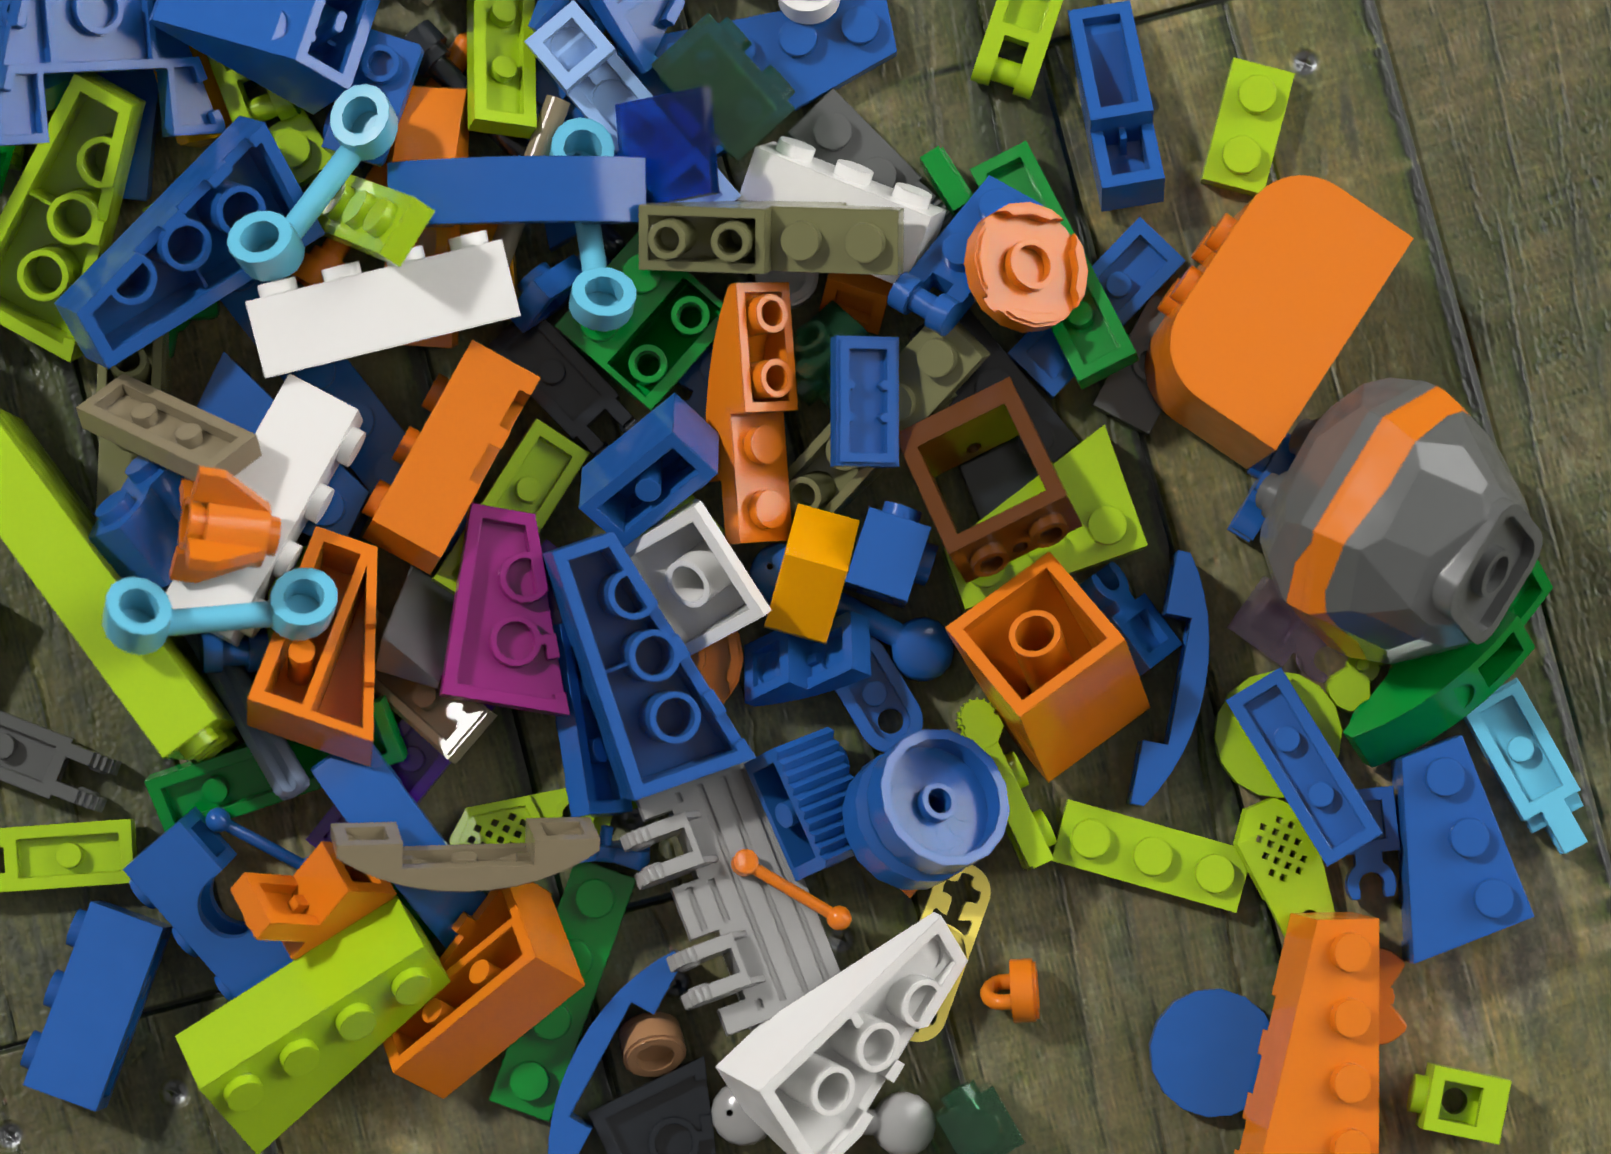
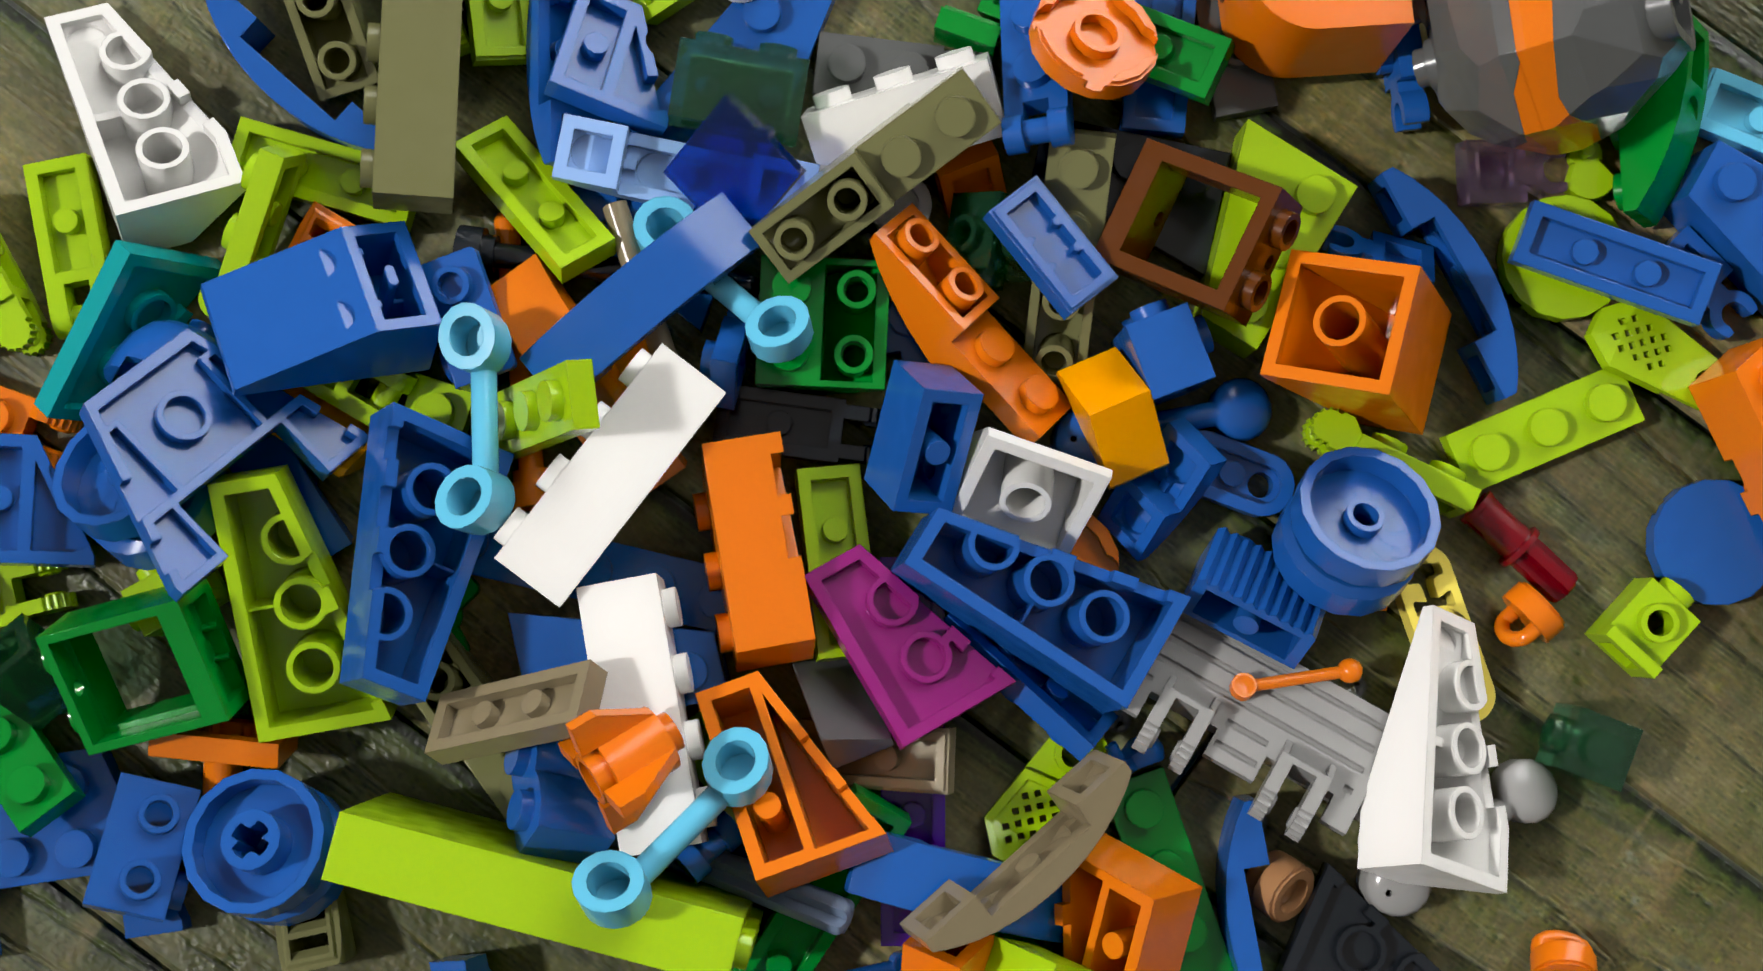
camera: 40 degrees left, 0 degrees up
none -> dark red axle [1460,491,1578,603]
none -> lime brick [1584,577,1701,679]

